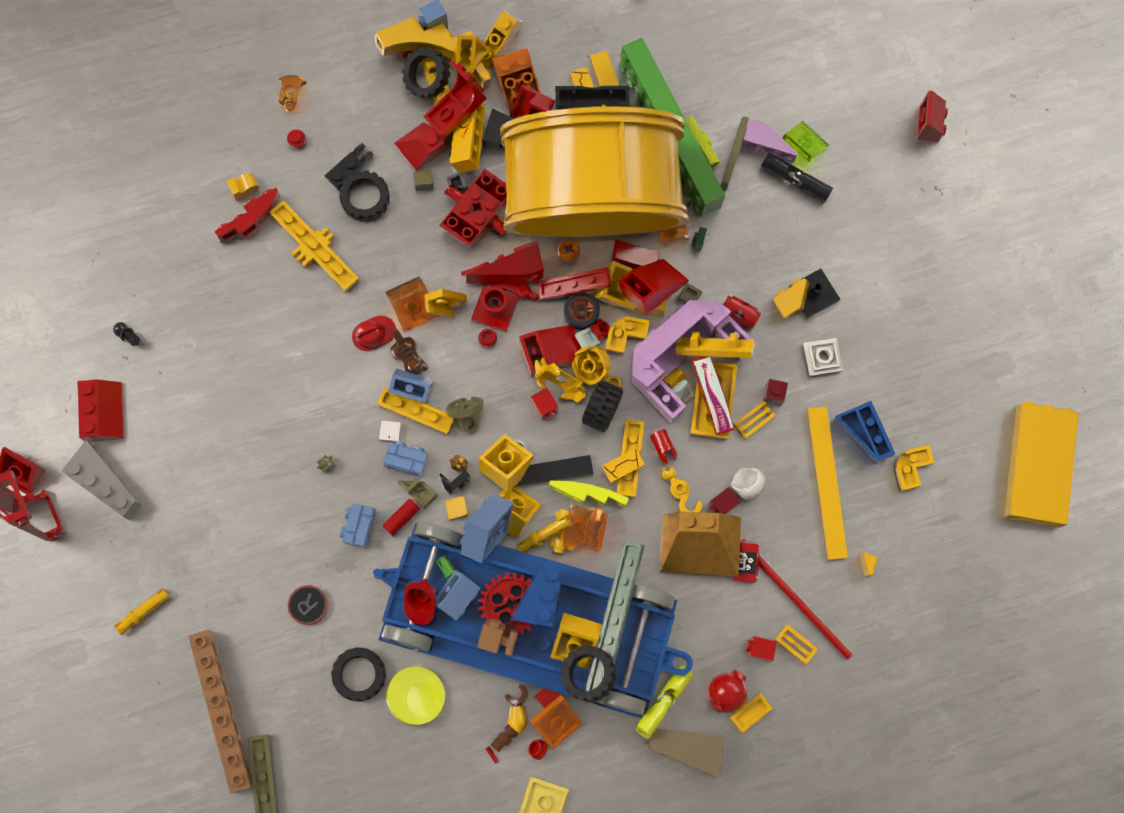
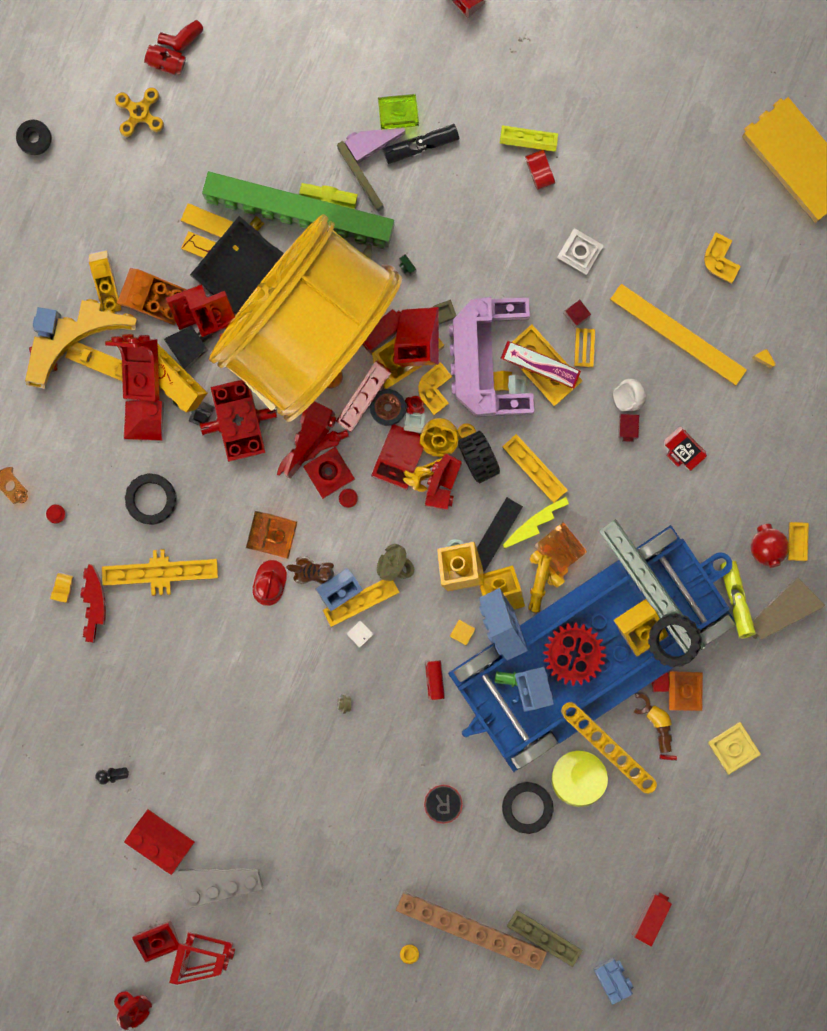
camera: 45 degrees left, 10 degrees up
yellow pin [113,588,170,636] -> none
black hinge [324,143,374,191] -> none
medium blue brick [340,503,376,549] -> none
medium blue brick [383,441,428,478] -> none
olive slope [397,479,438,510] -> none
black tyre [402,47,451,98] -> none
red piece [404,579,436,625] -> none
olive slope [413,170,434,190] -> none
yellow bracket [425,289,467,318] -> none
black plate [439,470,471,495] -> none
pearl gold plate [449,455,468,472] -> none
yellow slope [455,34,491,73] -> none
medium nougat brick [477,619,518,656] -> none
blue wedge [510,563,564,627] -> none
red plate [528,739,547,760] -> none
yellow tile [601,448,645,483] -> none
red piece [650,429,677,464] -> none
pearl gold slope [660,512,741,576] -> none
yellow piece [661,466,702,512] -> none
yellow hinge [675,332,755,358] -> none
red piece [723,295,761,329] -> none
red piece [742,539,853,660] -> none
red brick [745,636,777,662] -> none
yellow slope [773,278,809,319] -> none
yellow tile [774,624,818,665] -> none
black tile [788,268,841,319] -> none
blue wedge [835,401,896,464] -> none
none -> yellow plate [400,944,419,964]
none -> red bracket [427,453,462,497]
none -> neon yellow plate [499,125,558,152]
none -> red axle [525,150,555,190]
none -> yellow beam [561,702,657,794]

